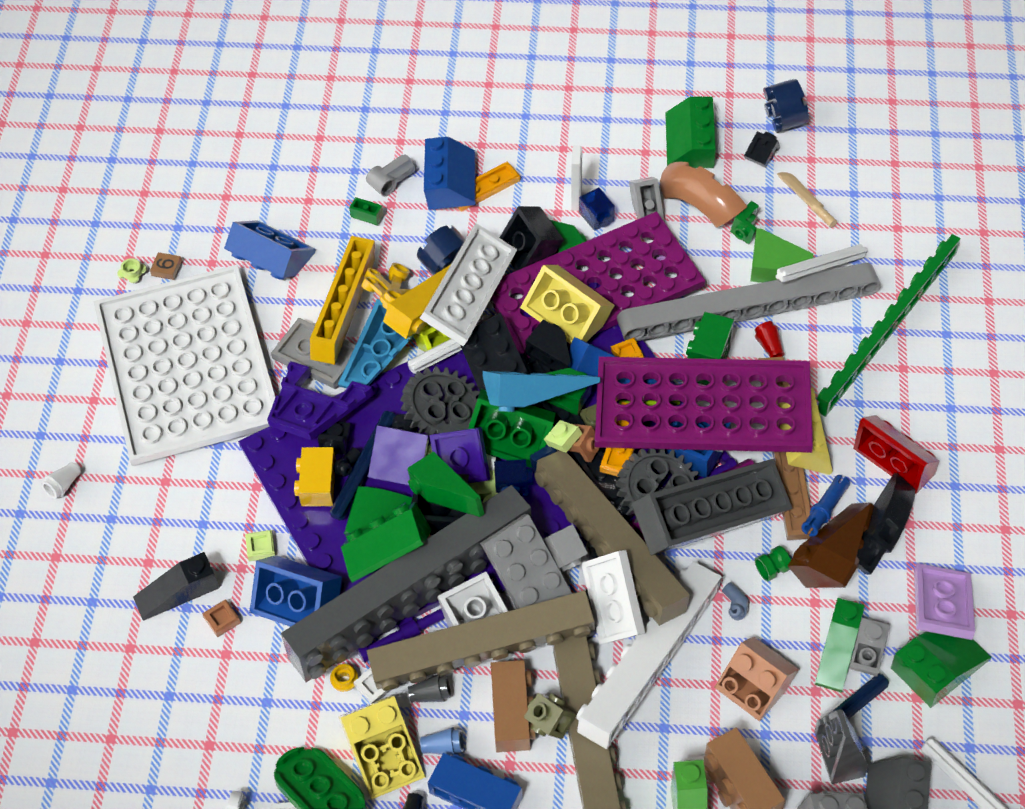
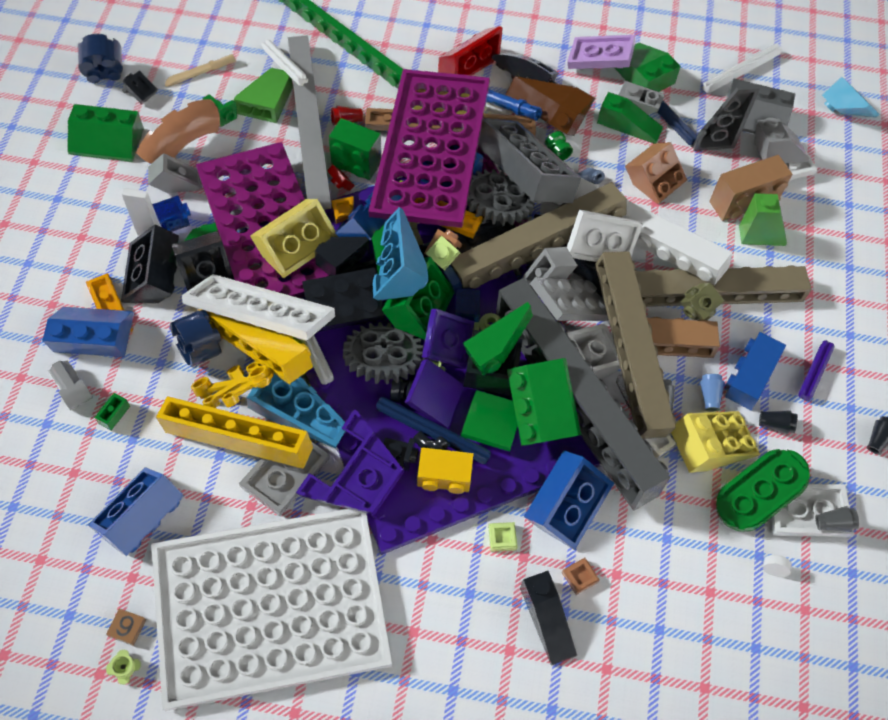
camera: 90 degrees left, 5 degrees up
none -> black slope [121,224,179,303]
none -> red plate [327,164,355,192]

